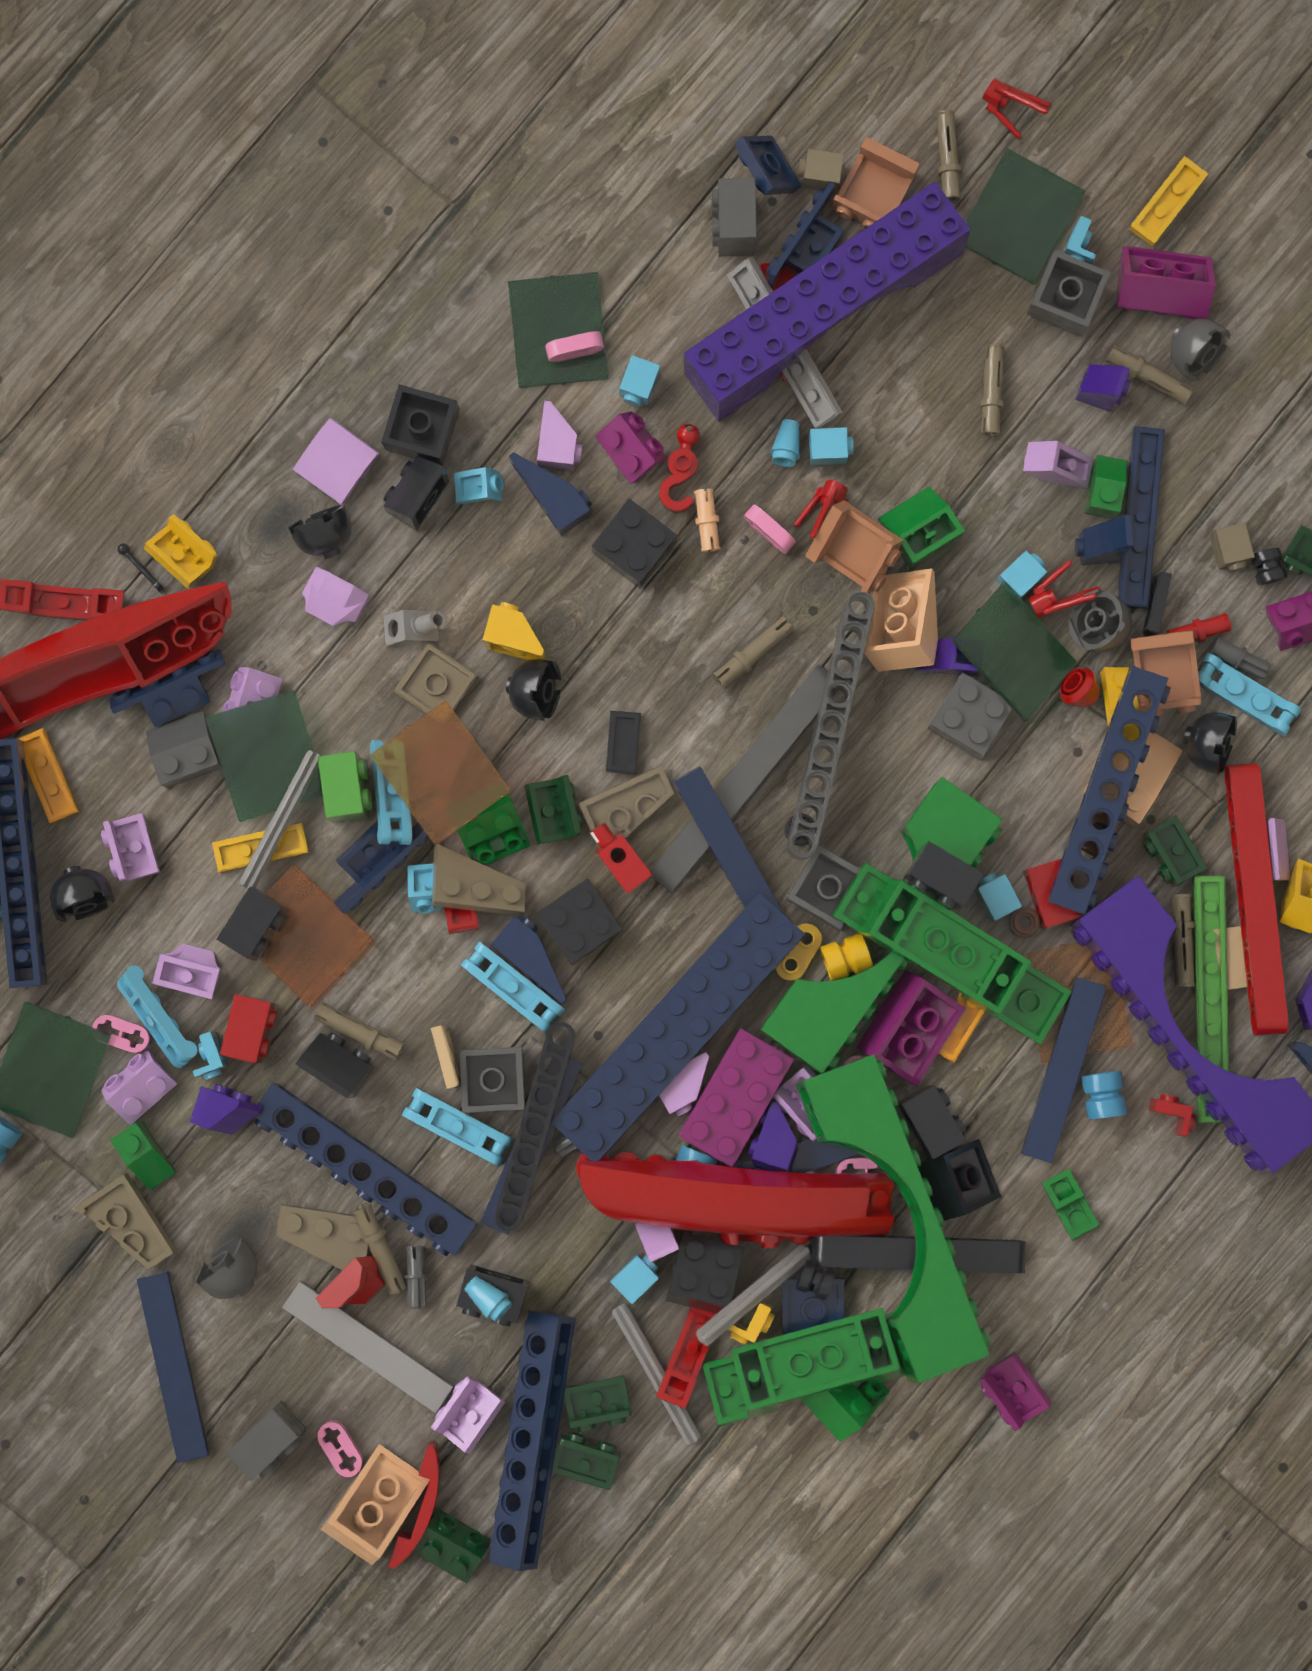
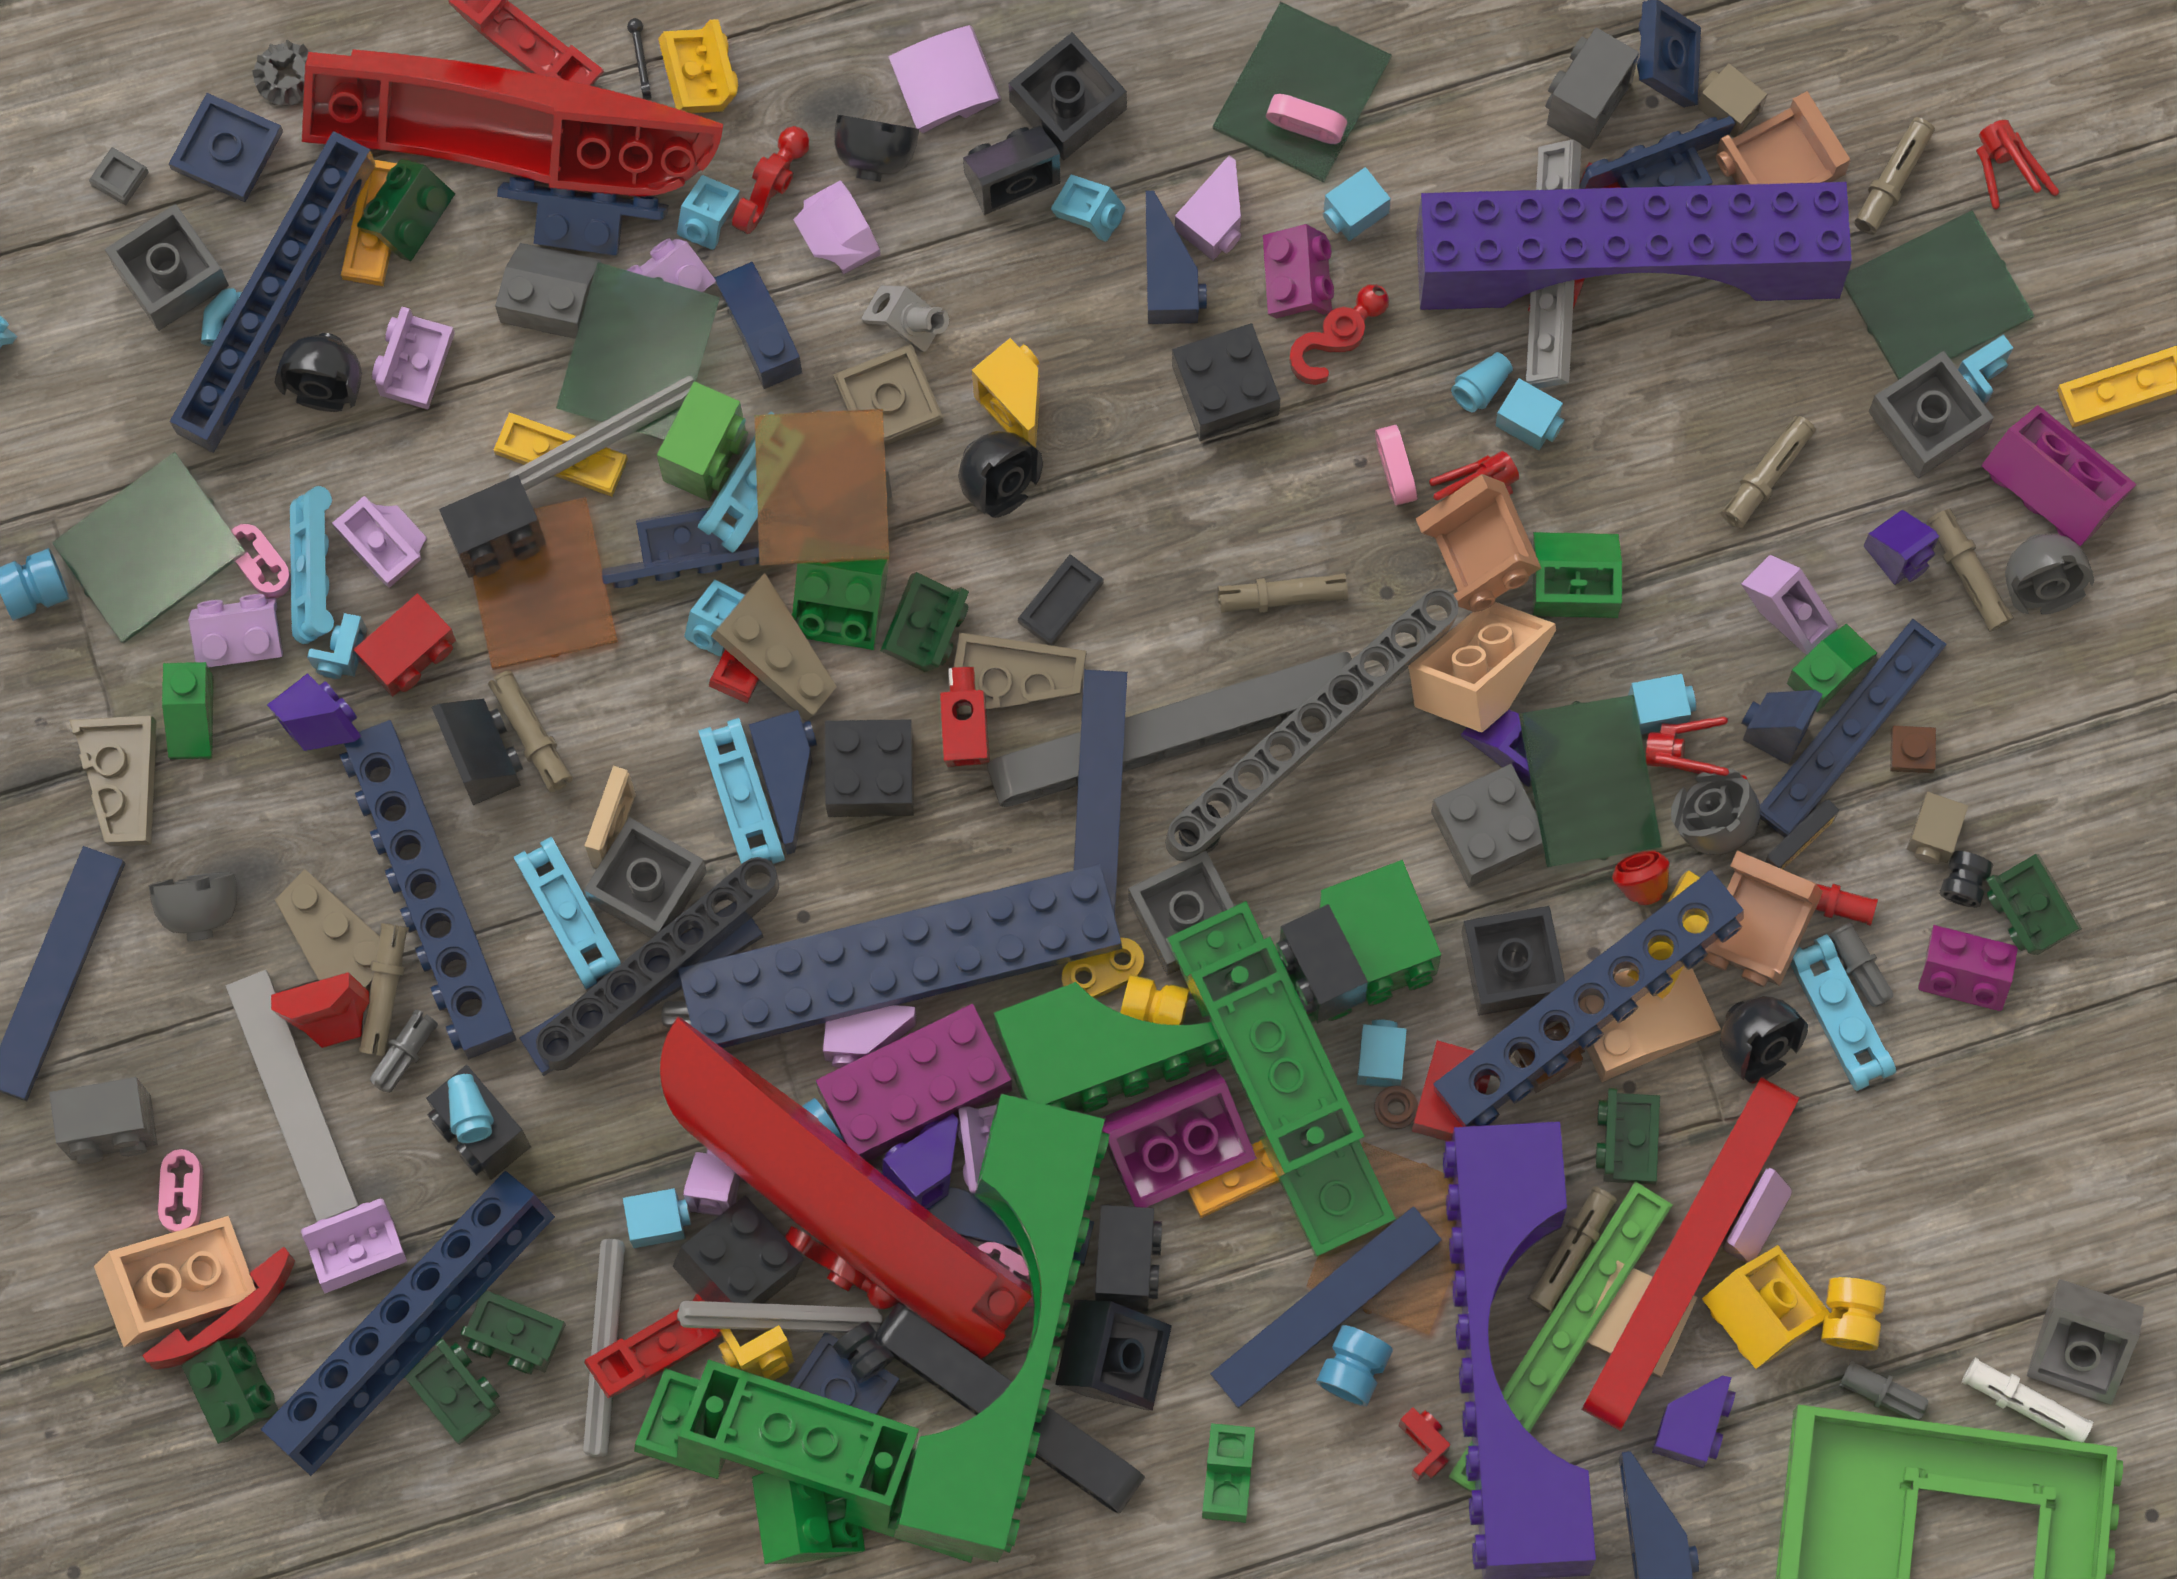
camera: 35 degrees right, 10 degrees down
light nougat pin [694,489,721,552] -> none
none -> dark green bracket [357,159,456,262]
none -> medium azure bracket [677,175,740,250]
none -> dark blue slope [714,261,802,389]
none -> red piece [732,126,809,234]
none -> black brick [1461,905,1565,1016]
none -> reddish brown plate [1890,726,1936,773]

